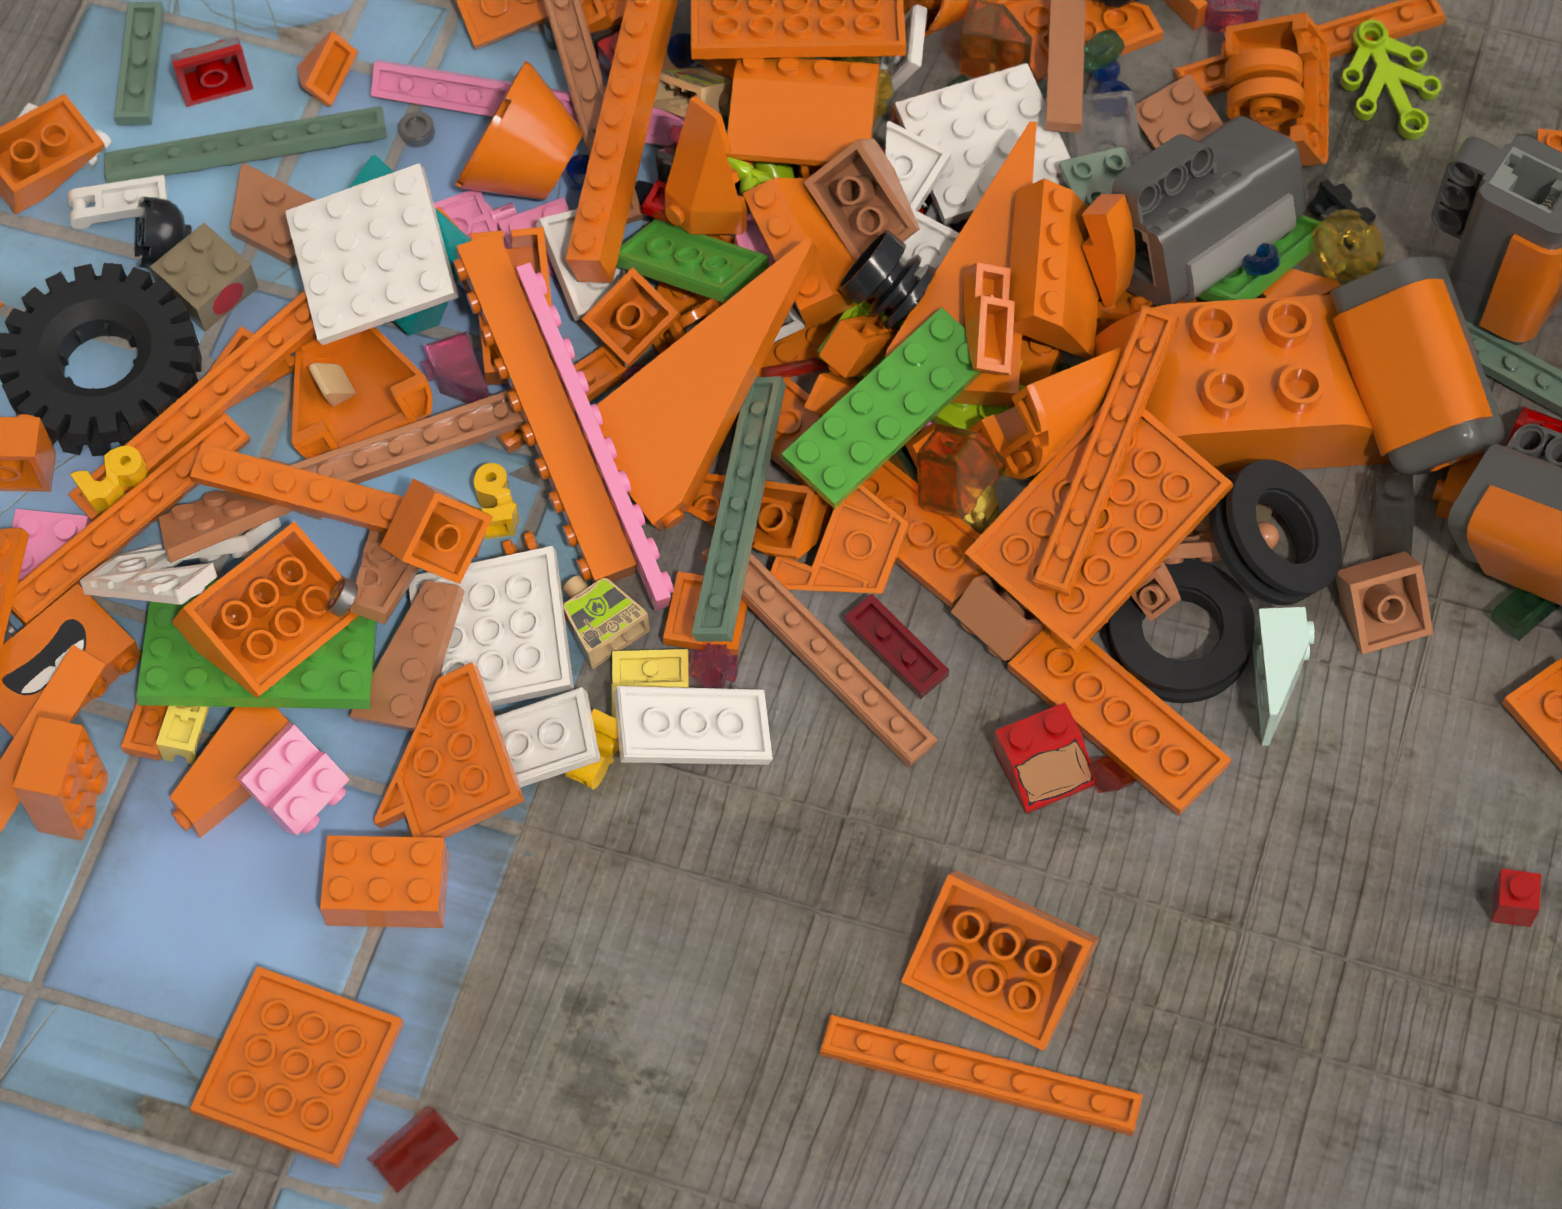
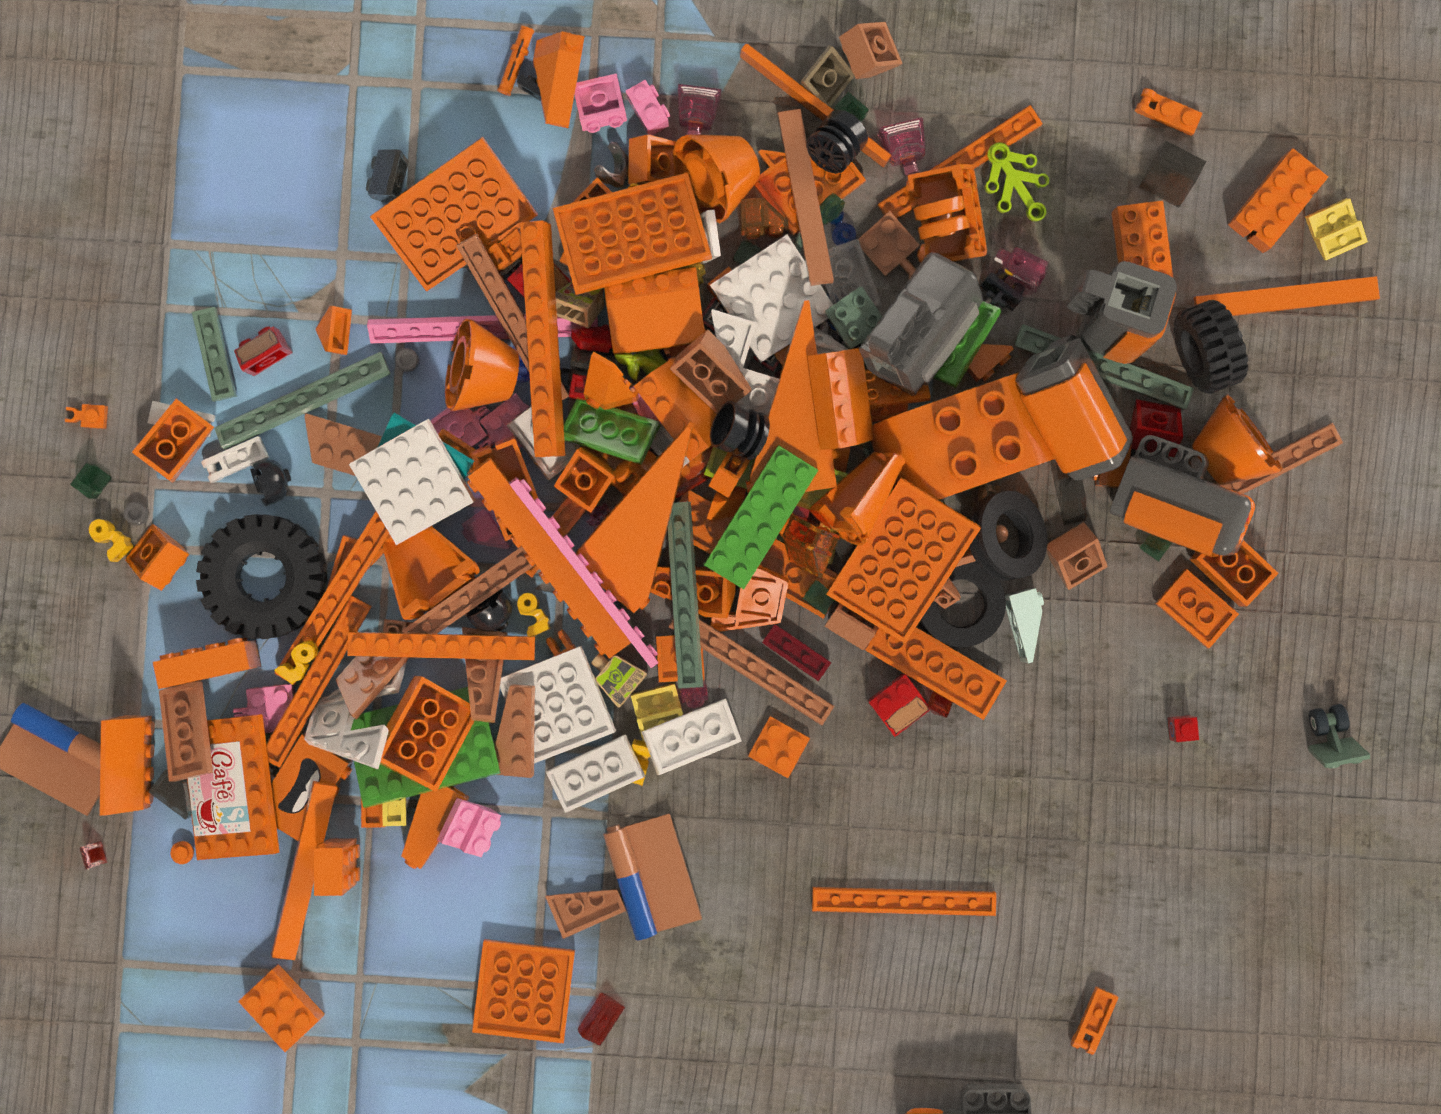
camera: 15 degrees left, 25 degrees up
dark tan brick [150,223,259,332] -> none
tan slope [309,363,355,407] -> none
orange brick [320,835,449,928] -> none
flat silver tile [326,577,358,617] -> none
orange wing [374,662,525,839] -> none
orange slope [380,478,493,584] -> none
clear blue tile [667,32,701,68] -> none
orange slope [901,871,1100,1051] -> none
orange slope [964,262,1015,376] -> none
orange tile [1032,305,1179,597] -> none
orange slope [1082,194,1135,307] -> none
tile [1242,243,1280,275] -> none
clear yellow plate [1312,209,1385,282] -> none
none -> black cylinder [465,589,513,632]
none -> nougat wing [545,889,627,939]
none -> nougat door [603,813,702,941]
none -> orange plate [748,716,810,778]
none -> clear green panel [802,580,835,615]
none -> clear pink torso [994,247,1048,293]

